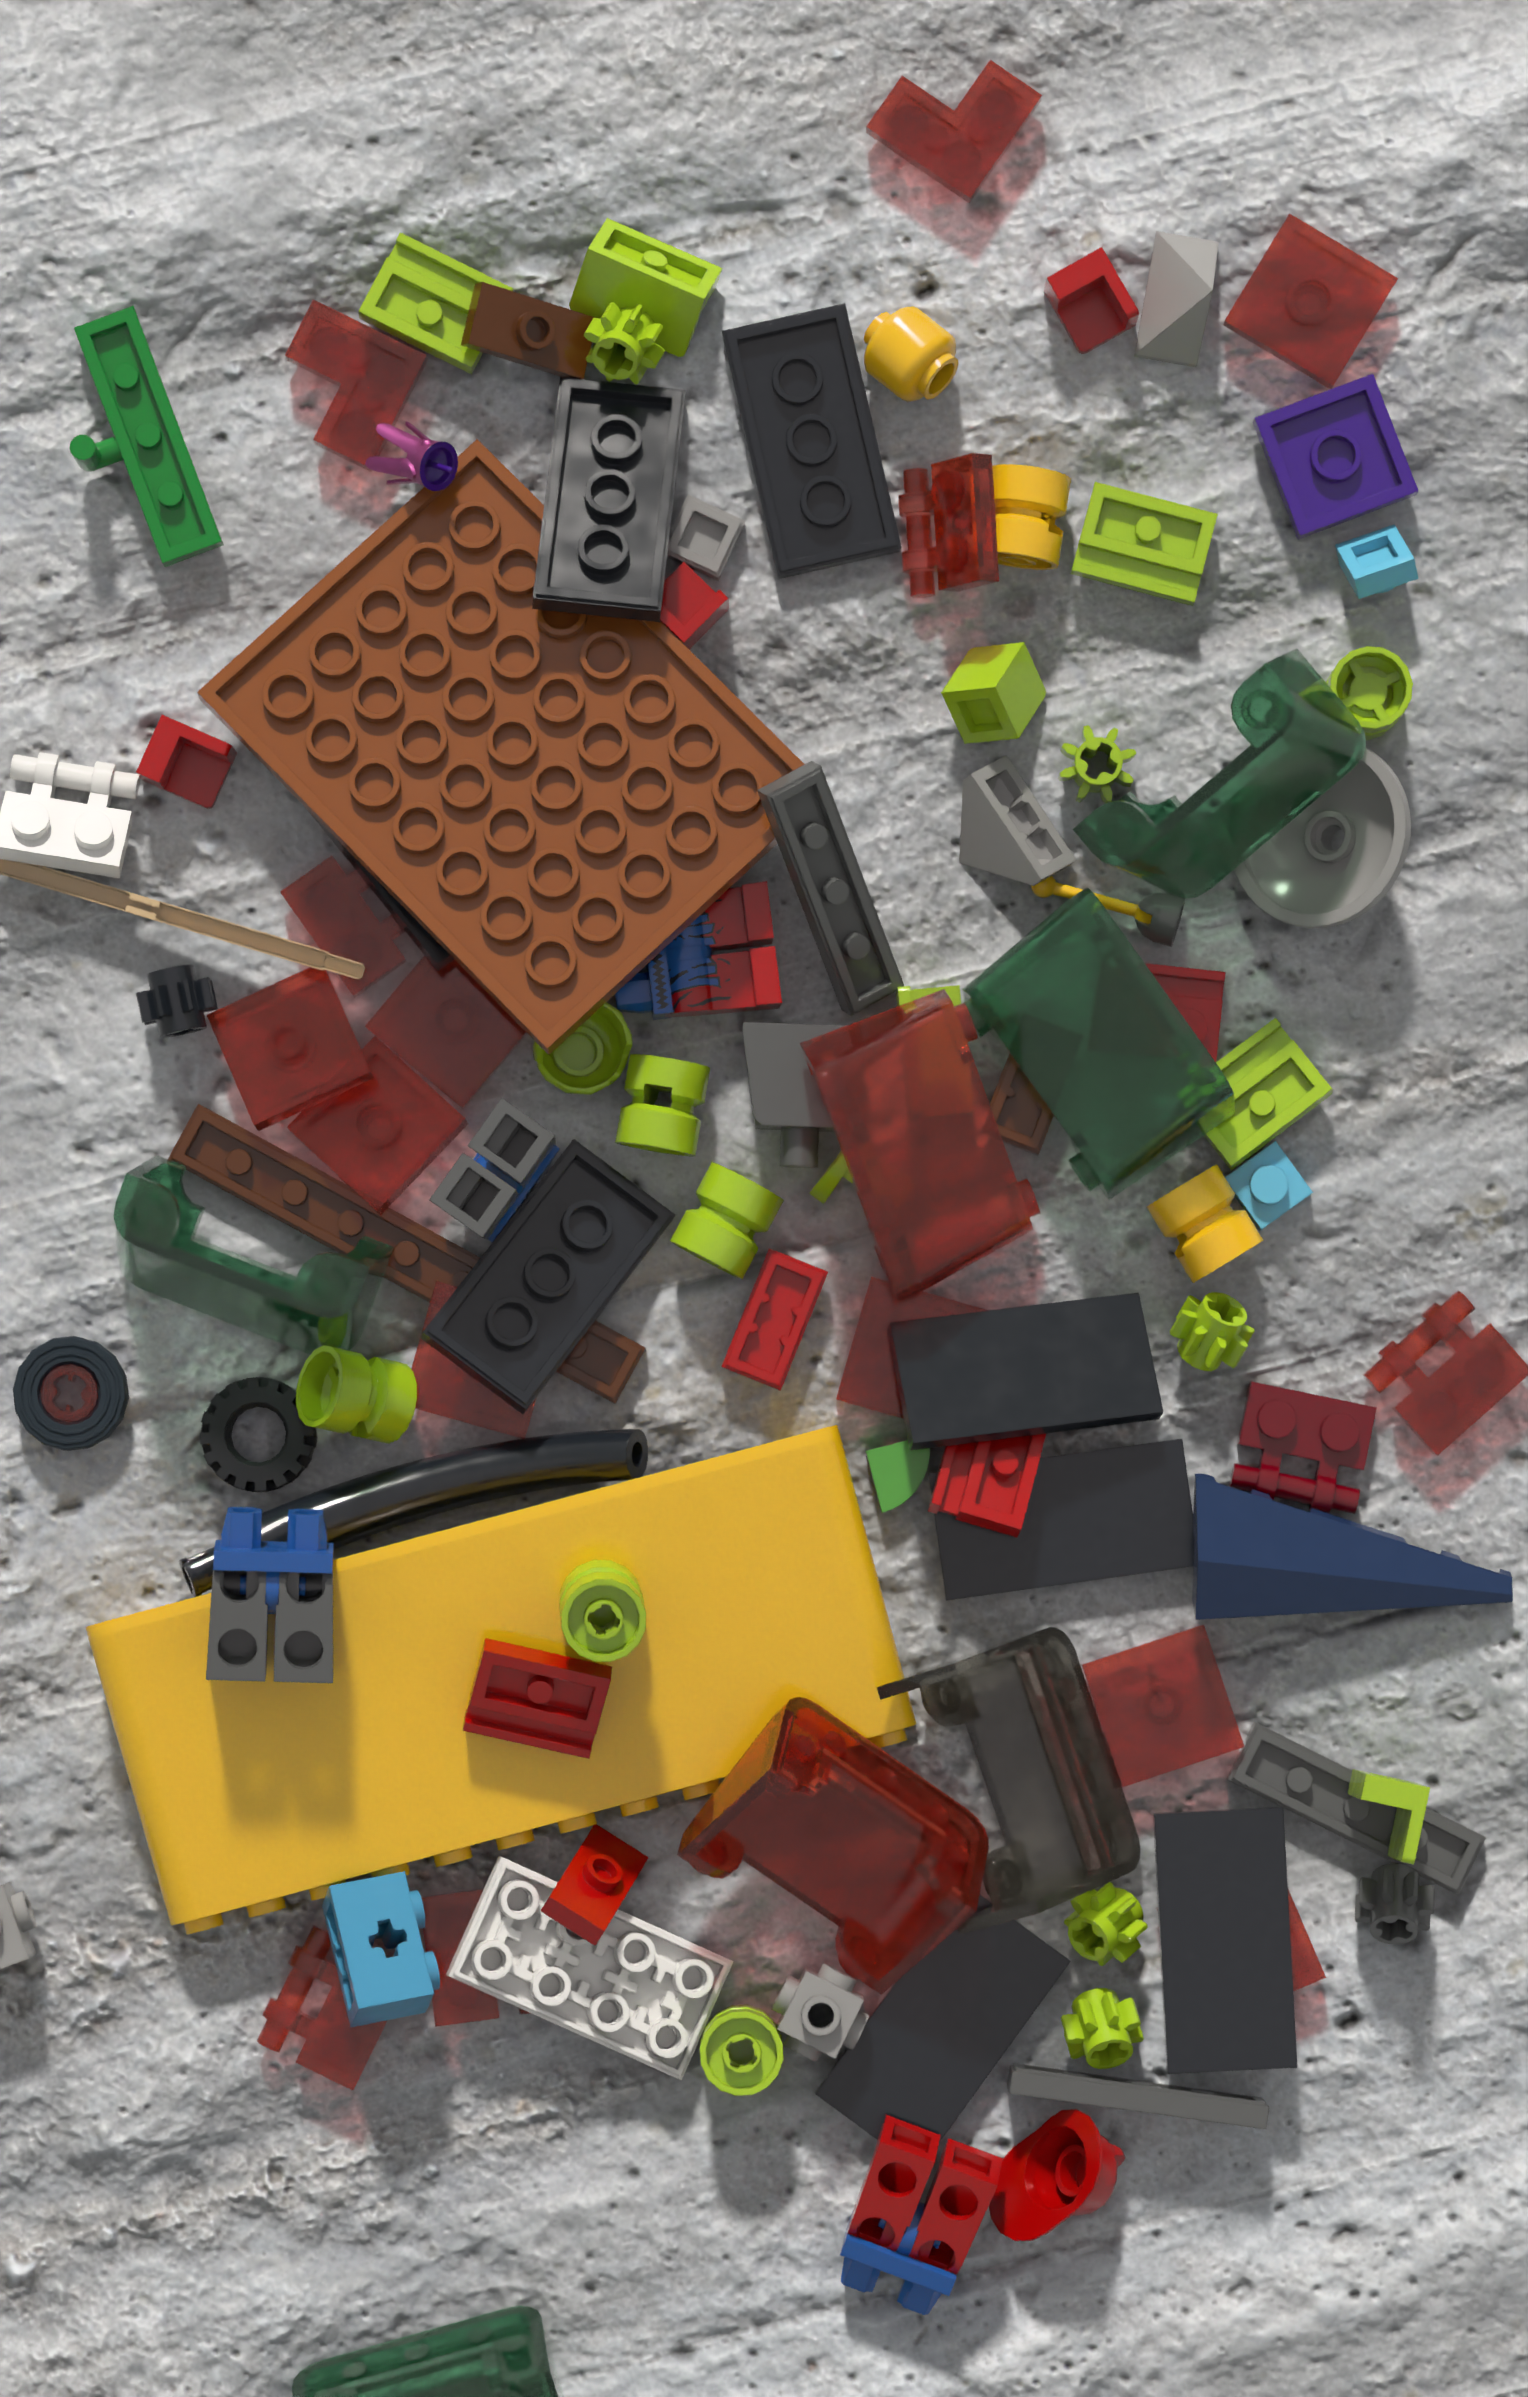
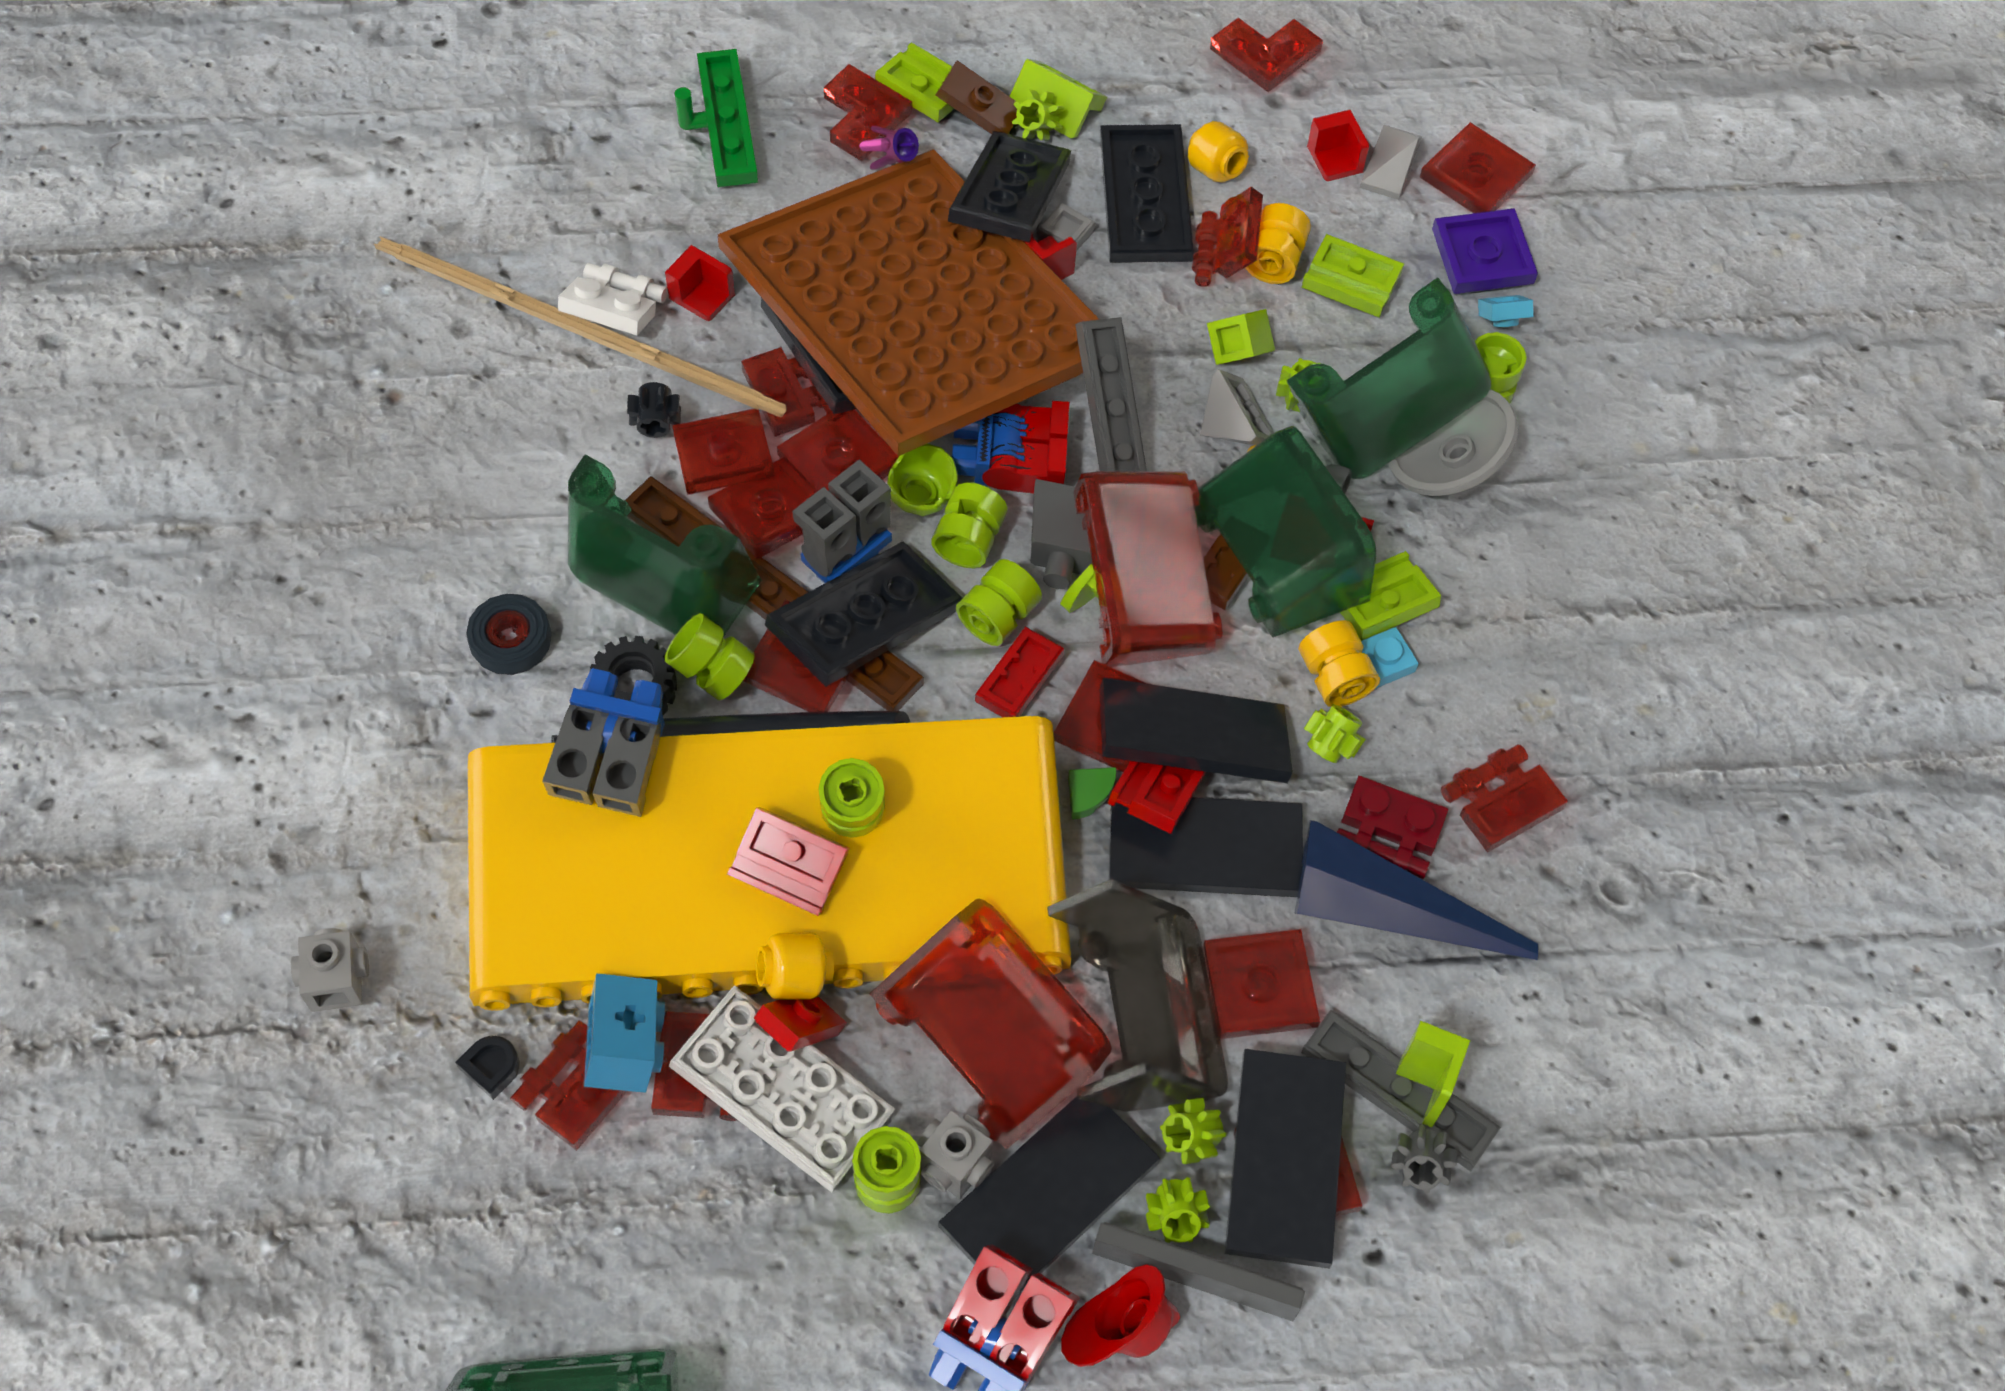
camera: 10 degrees right, 25 degrees down
none -> black tile [455,1036,520,1100]
none -> yellow head [756,933,834,1000]

